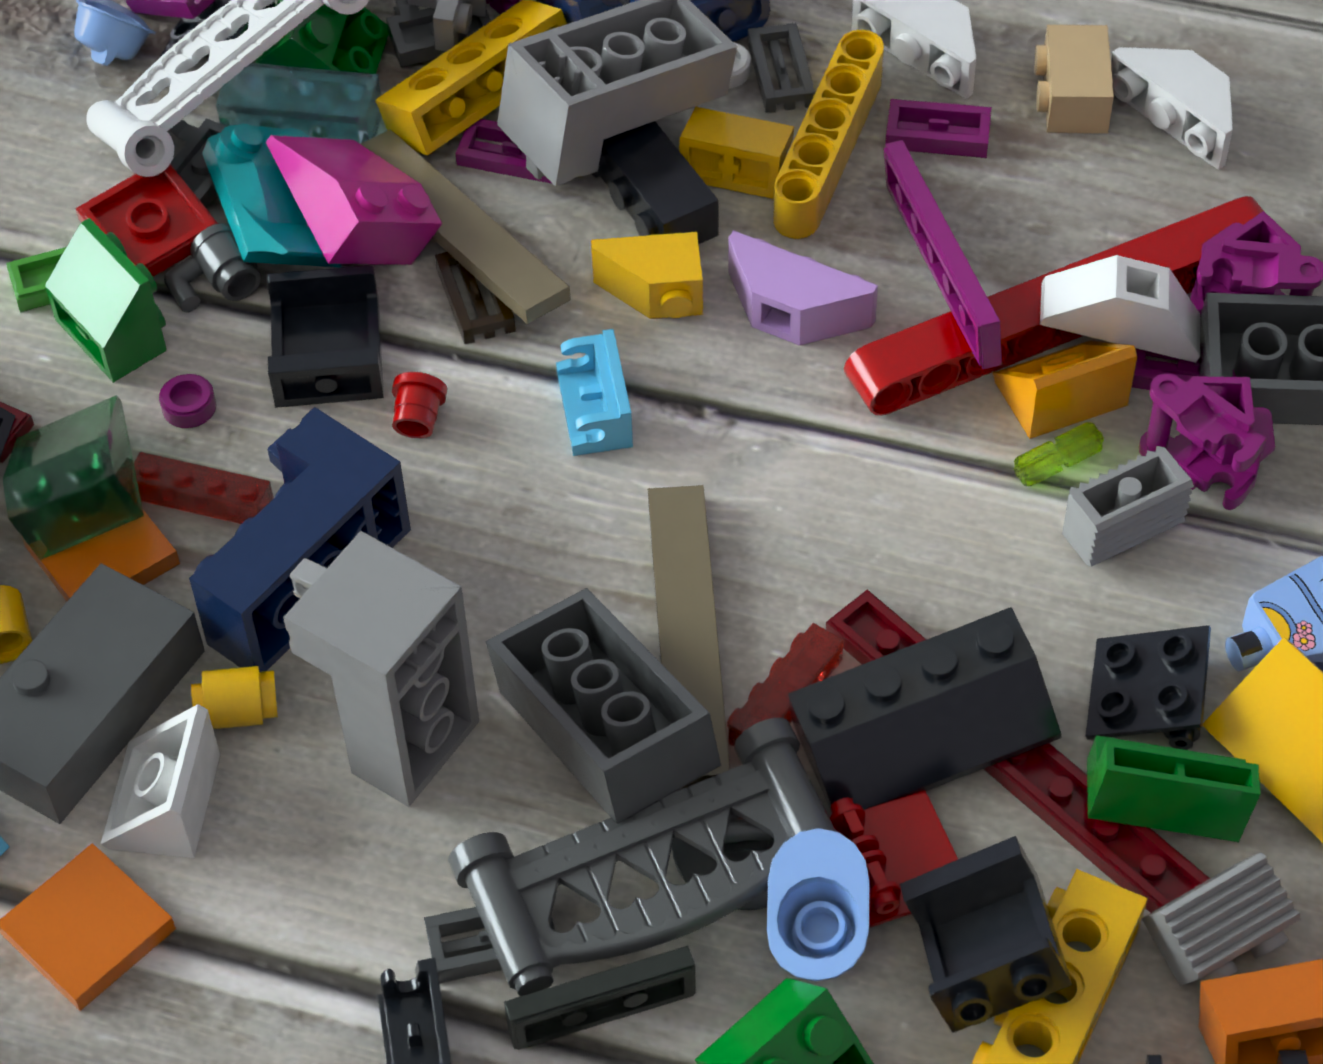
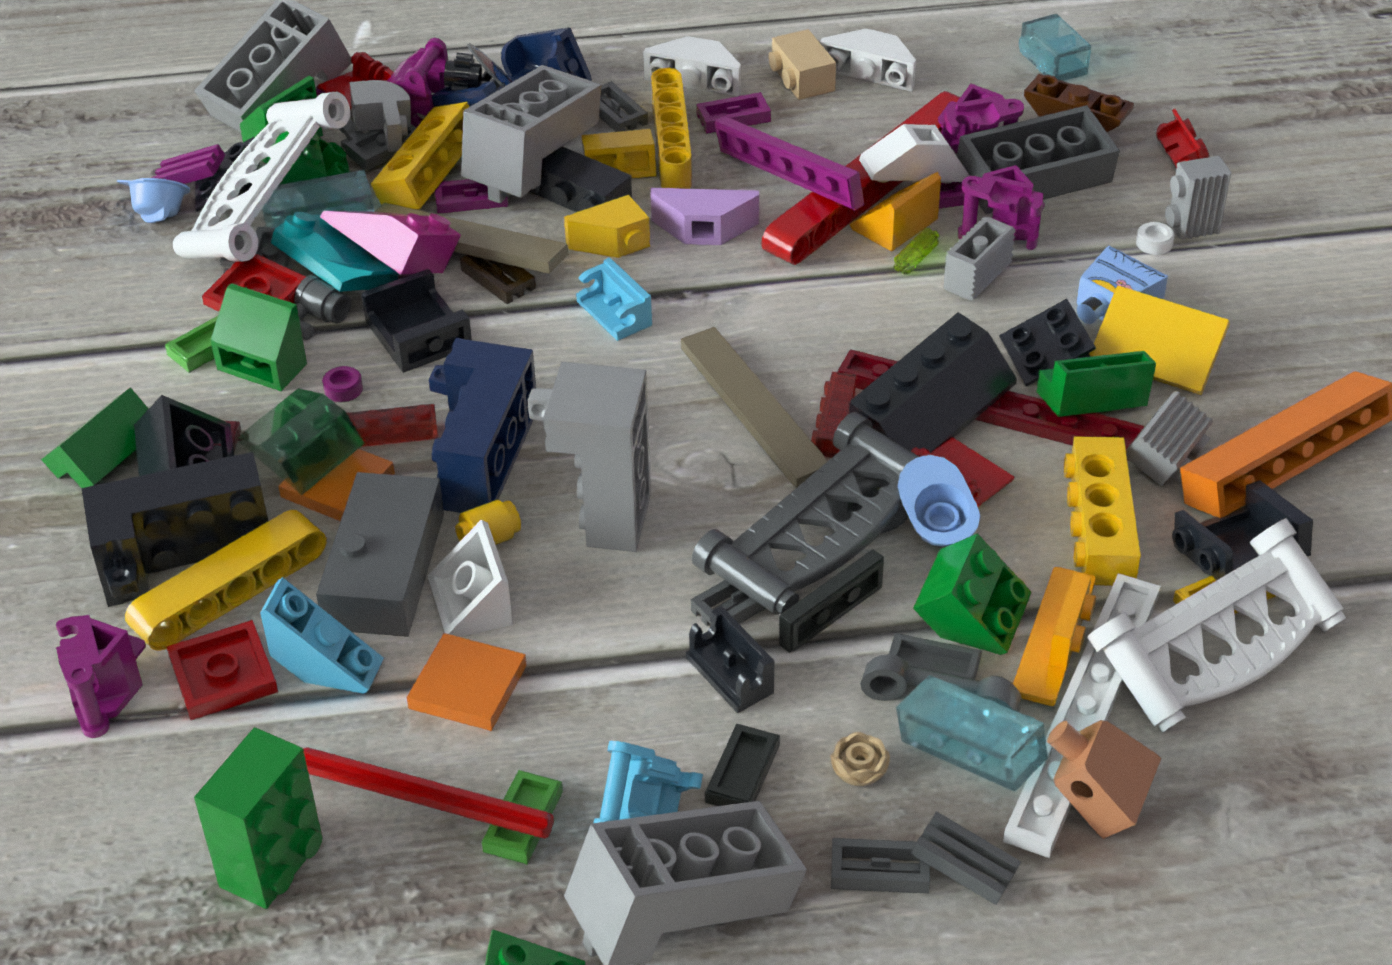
camera: 25 degrees left, 10 degrees down
red piece [392,372,448,439] -> none
dark grey brick [486,588,721,824] -> none
black panel [900,836,1072,1033] -> none

